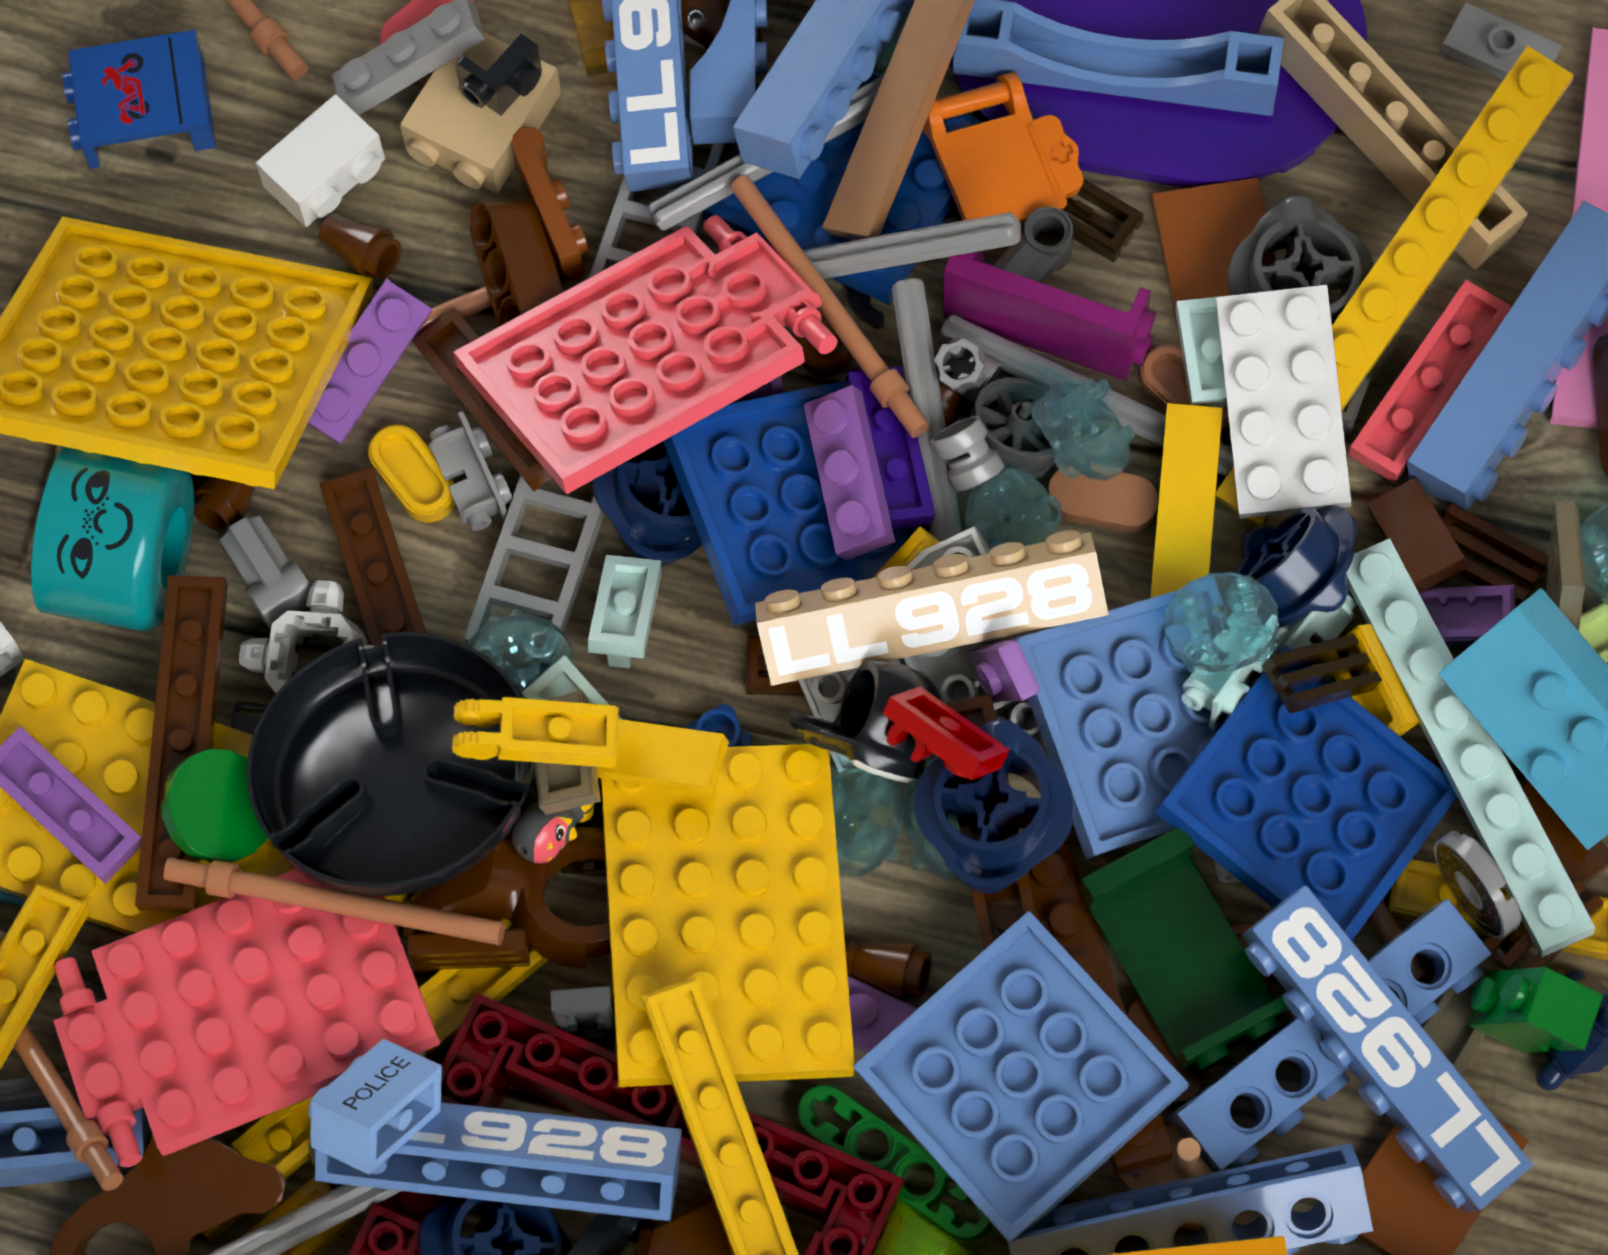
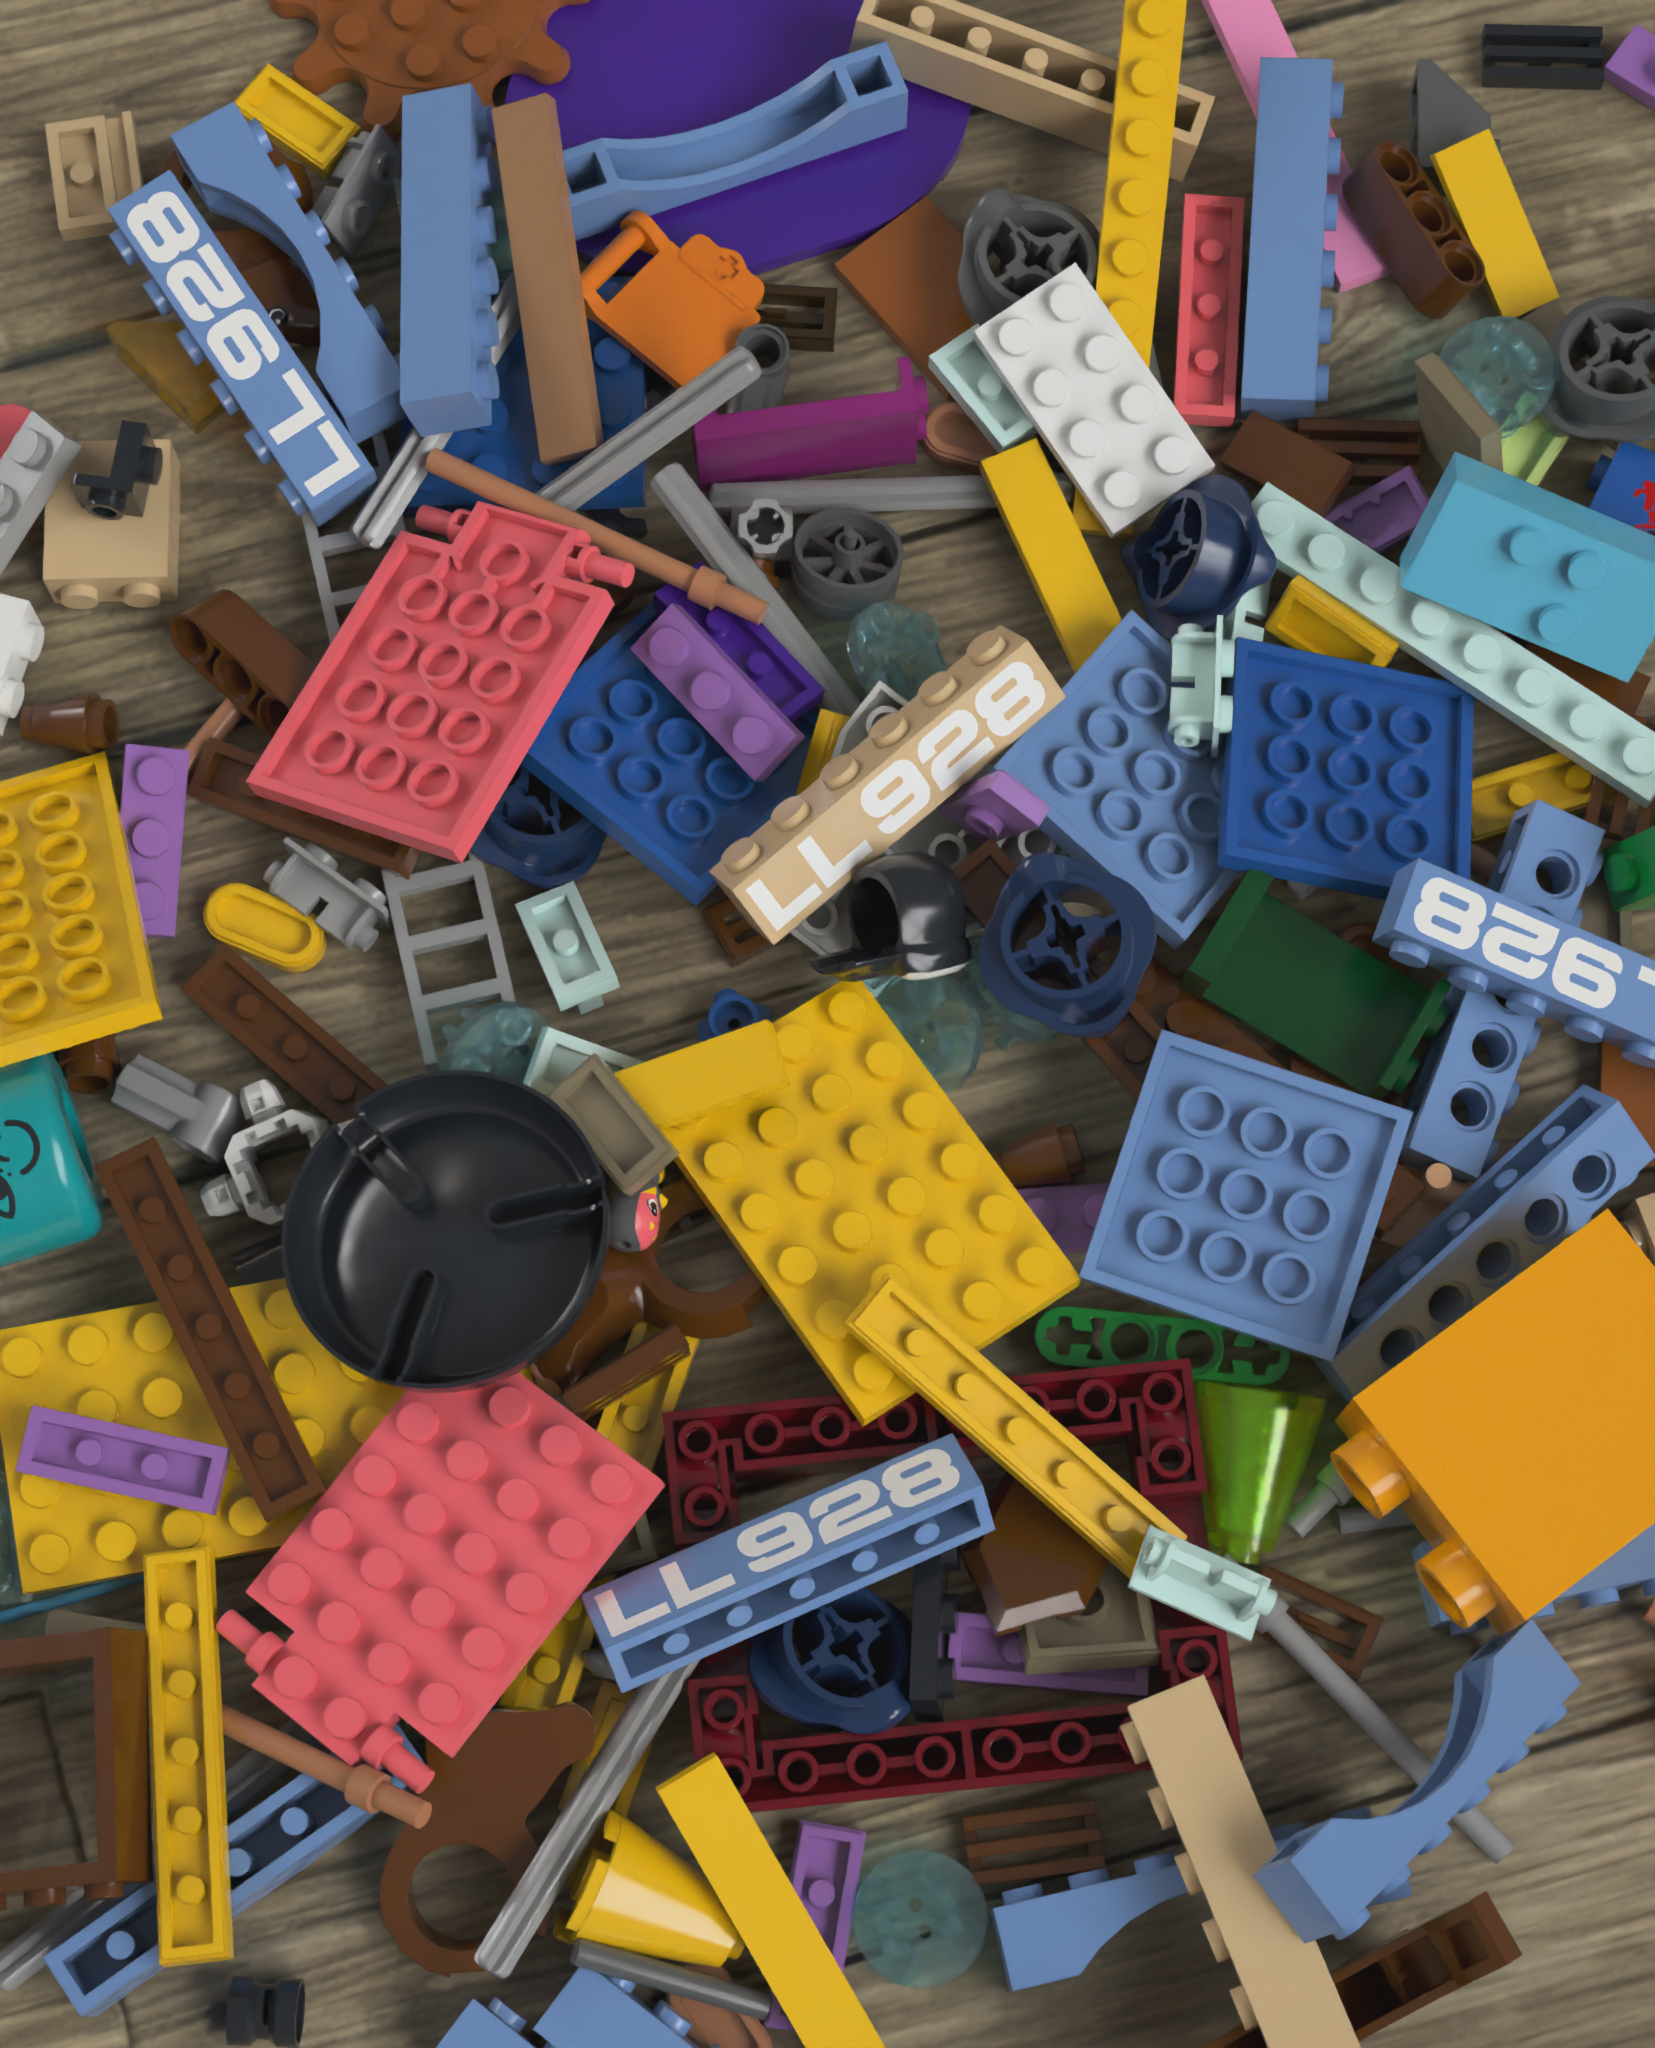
camera: 35 degrees left, 5 degrees up
green tile [161,749,268,863] -> none
nougat bar [164,857,505,945] -> none
light blue brick [308,1039,442,1175] -> none
yellow hinge [452,697,619,768] -> none
dark orange plate [512,127,589,283] -> none
dark grey plate [550,986,615,1041] -> none
red plate [882,686,1010,780] -> none
light grey wheel [930,416,1005,492] -> none
clear light blue plate [1031,378,1135,481] -> none
nougat tile [1048,464,1159,533] -> none
clear light blue plate [1165,572,1279,675] -> none
dark brown tile [1261,634,1382,714] -> none
light grey tile [1433,831,1522,939] -> none

